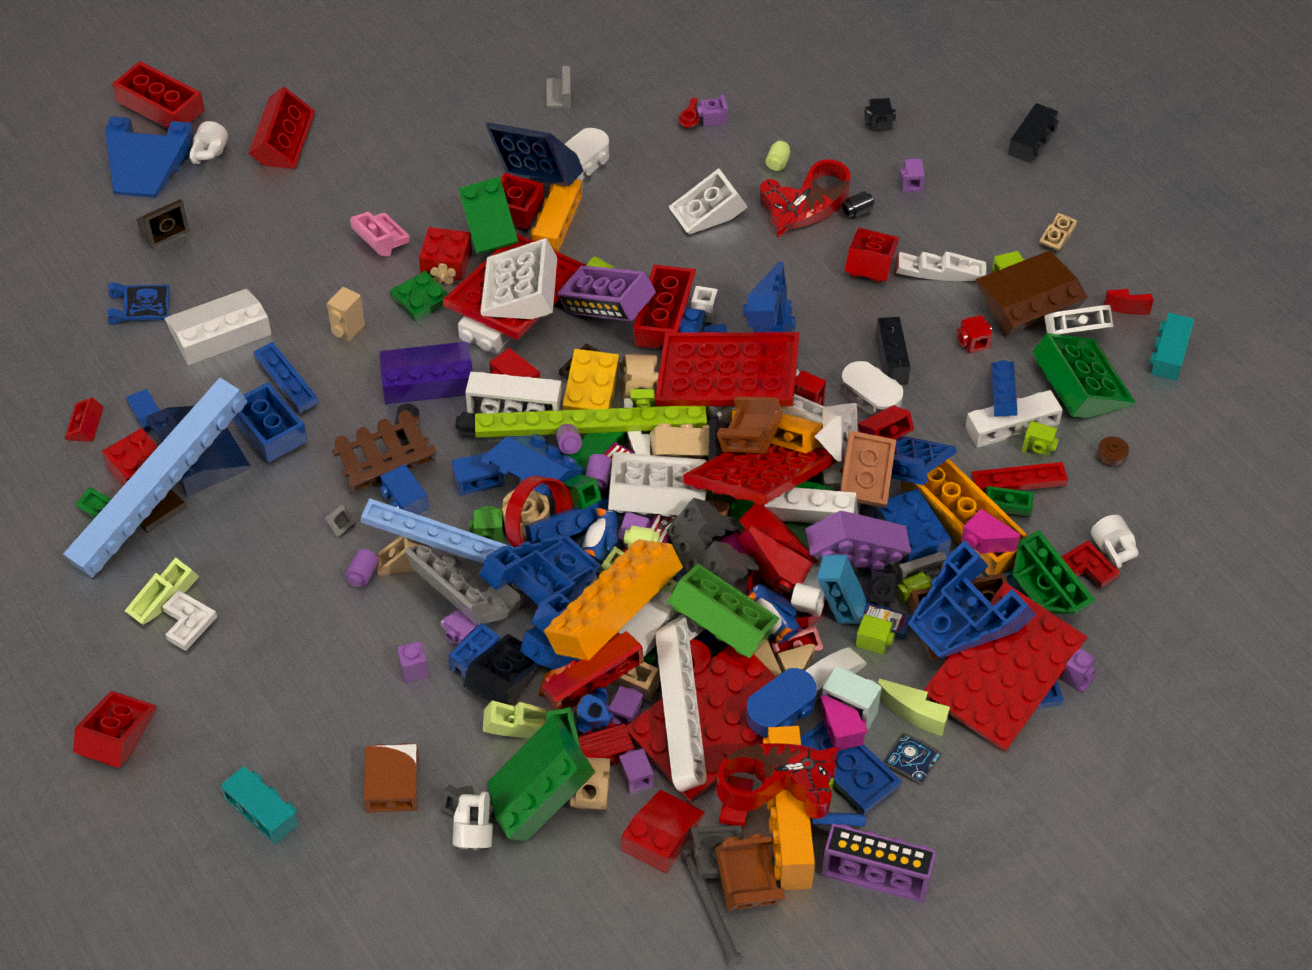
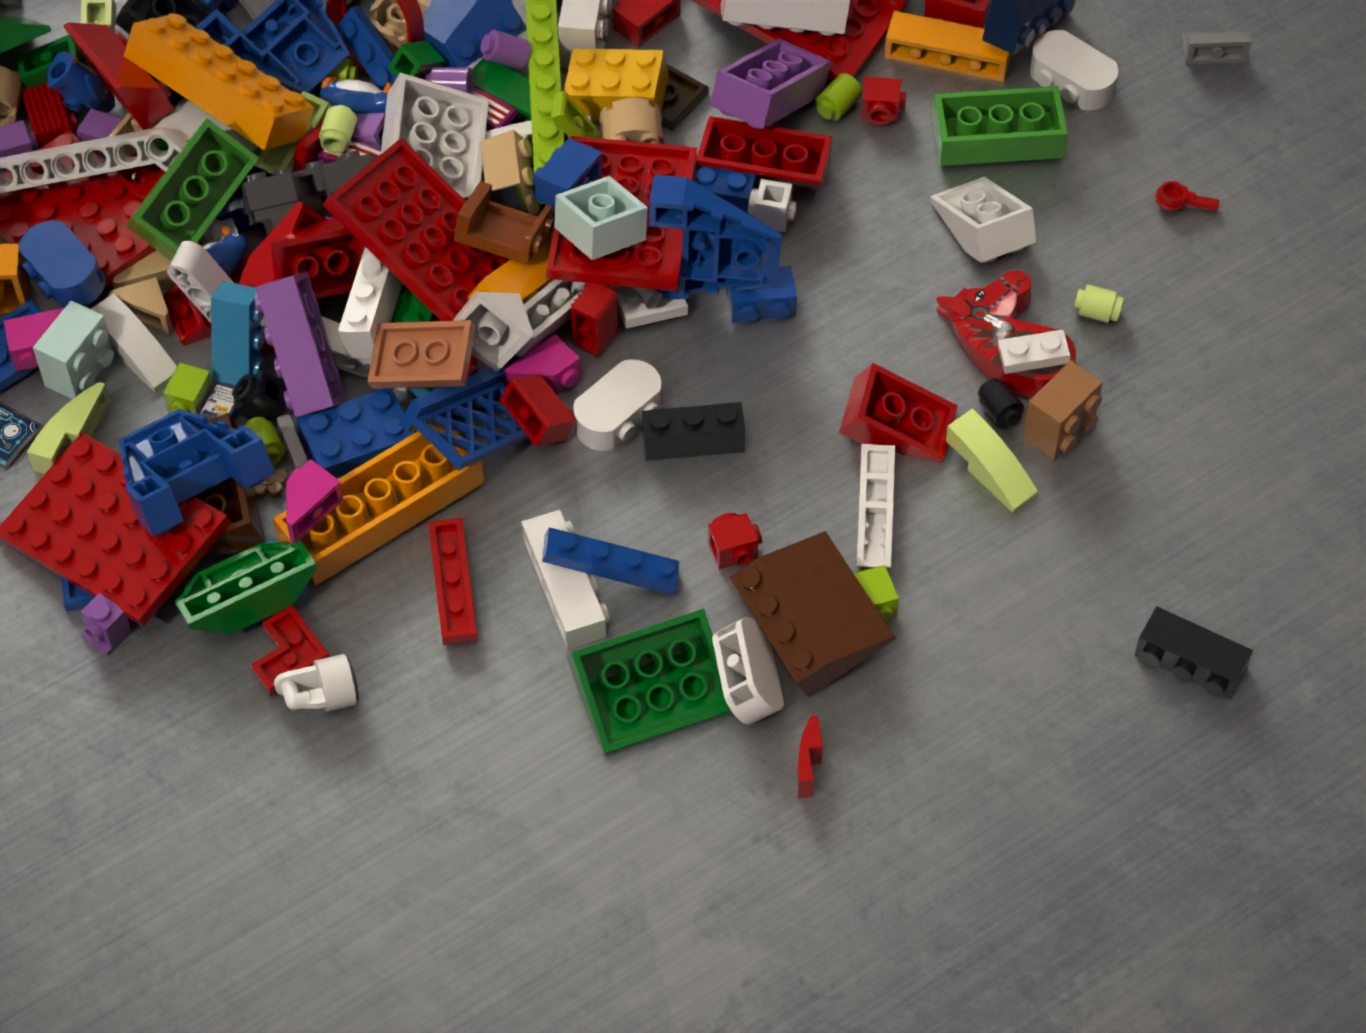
camera: 90 degrees right, 5 degrees up
medium lavender brick [696,95,728,127] -> none
black brick [864,98,896,131] -> none
medium lavender brick [900,159,925,192] -> none
green brick [986,486,1034,517] -> none
lime brick [1022,421,1059,456] -> none
tan slope [1039,213,1078,251] -> none
reddish brown wheel [1097,436,1129,466] -> none
teal brick [1149,312,1195,381] -> none
none -> blue brick [533,138,602,208]
none -> light aqua brick [554,176,648,260]
none -> red brick [861,76,907,125]
none -> bright green brick [932,86,1068,166]
none -> yellowish green slope [946,408,1038,513]
none -> white plate [998,330,1070,374]
none -> medium nougat brick [1023,360,1103,461]

